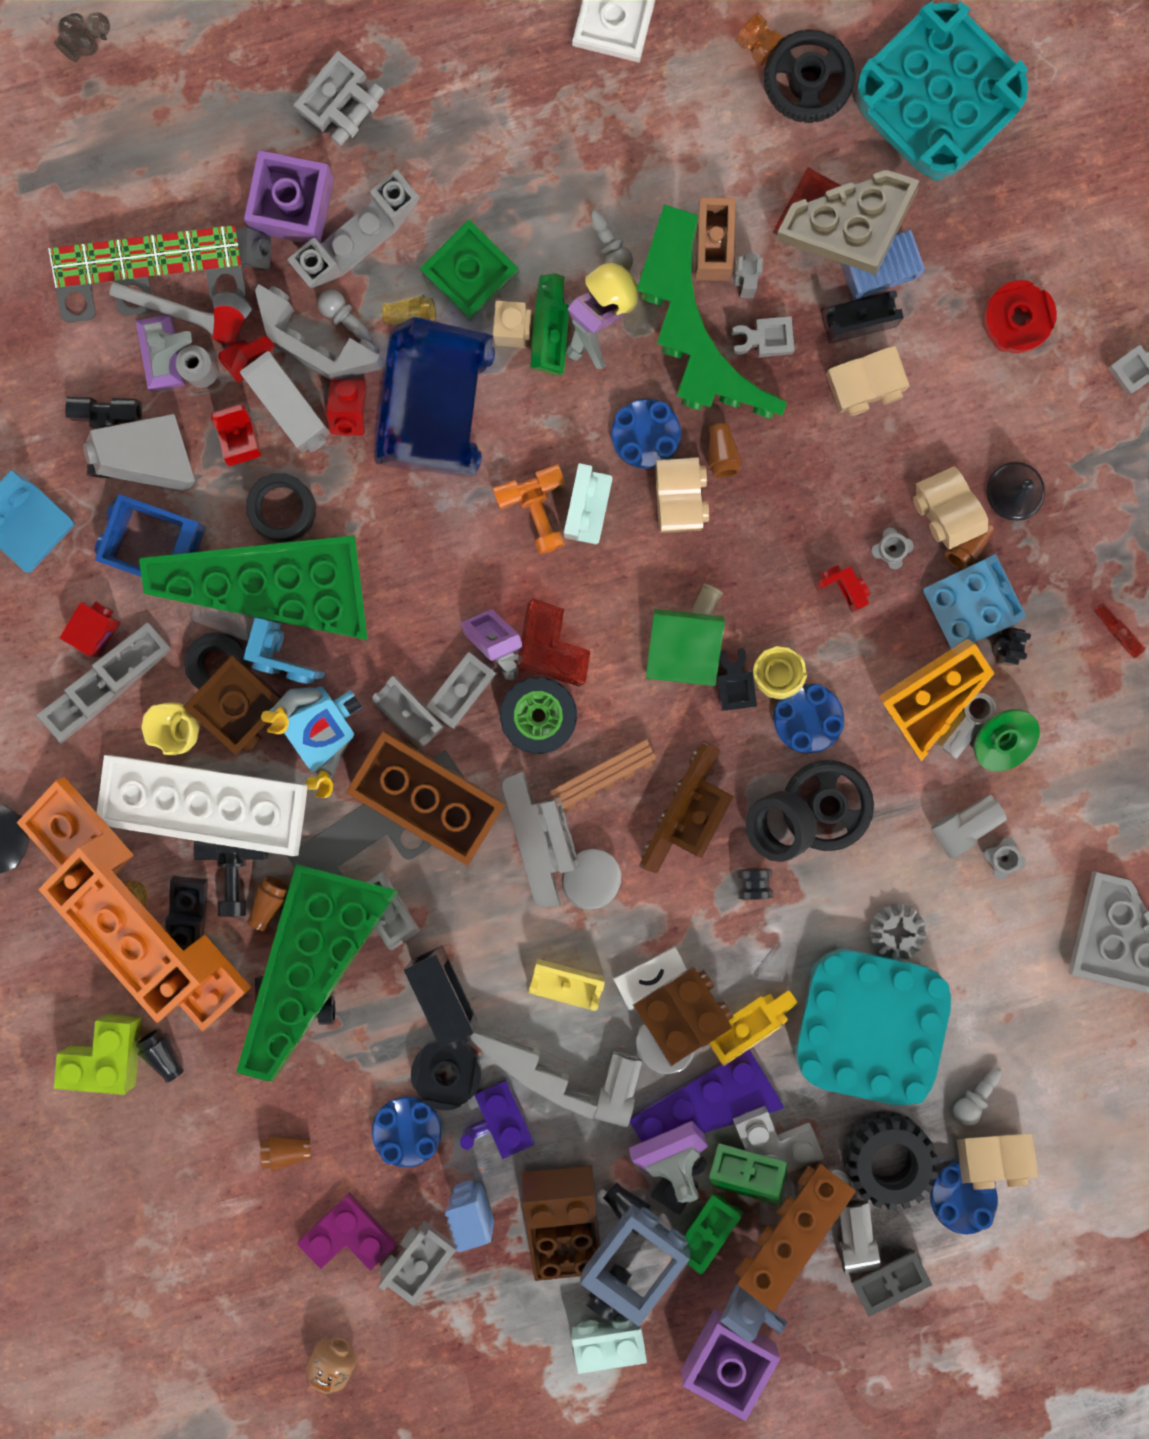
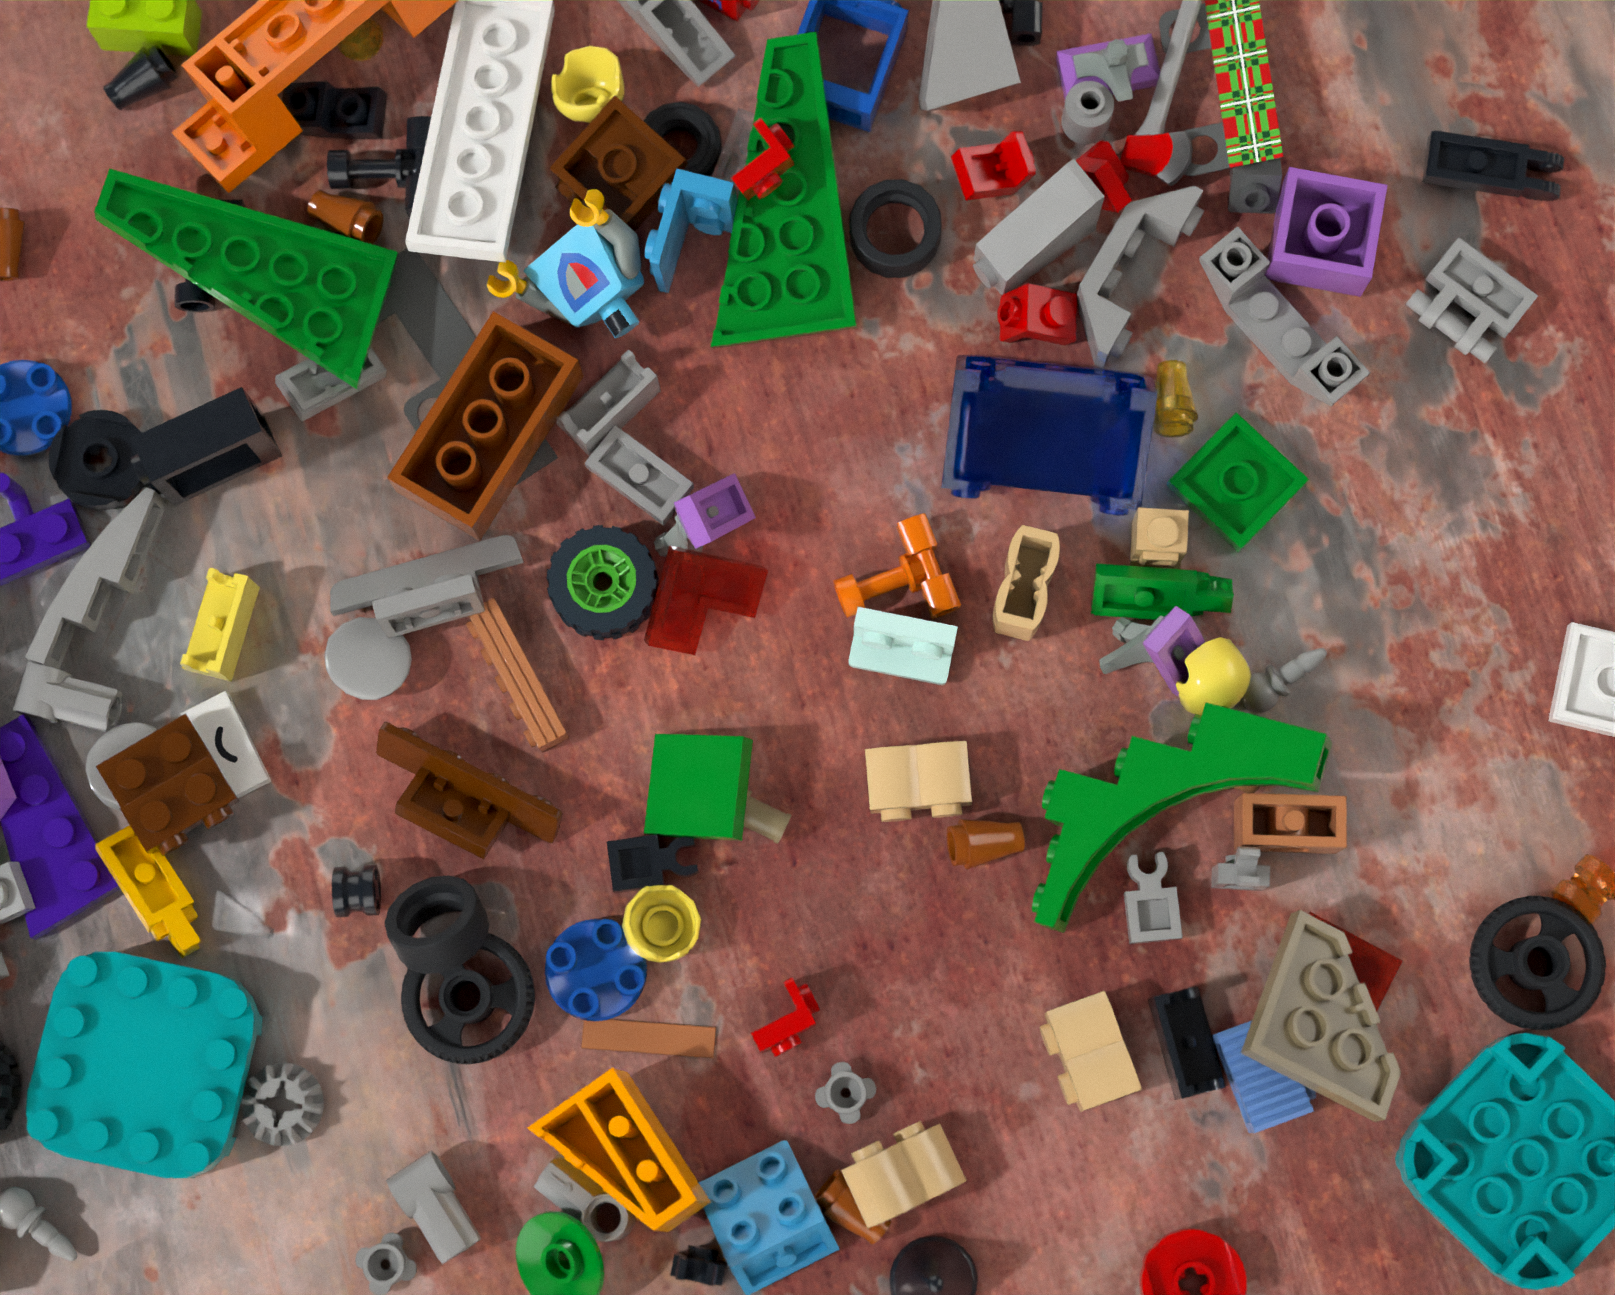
camera: 90 degrees right, 10 degrees down
light grey bar [317,289,373,343] -> none
blue dish [611,399,681,469] -> none
none -> nougat sticker [581,1019,716,1058]
none -> red bracket [731,118,795,200]
none -> tan brick [992,525,1060,641]
none -> black hinge [1422,130,1565,202]

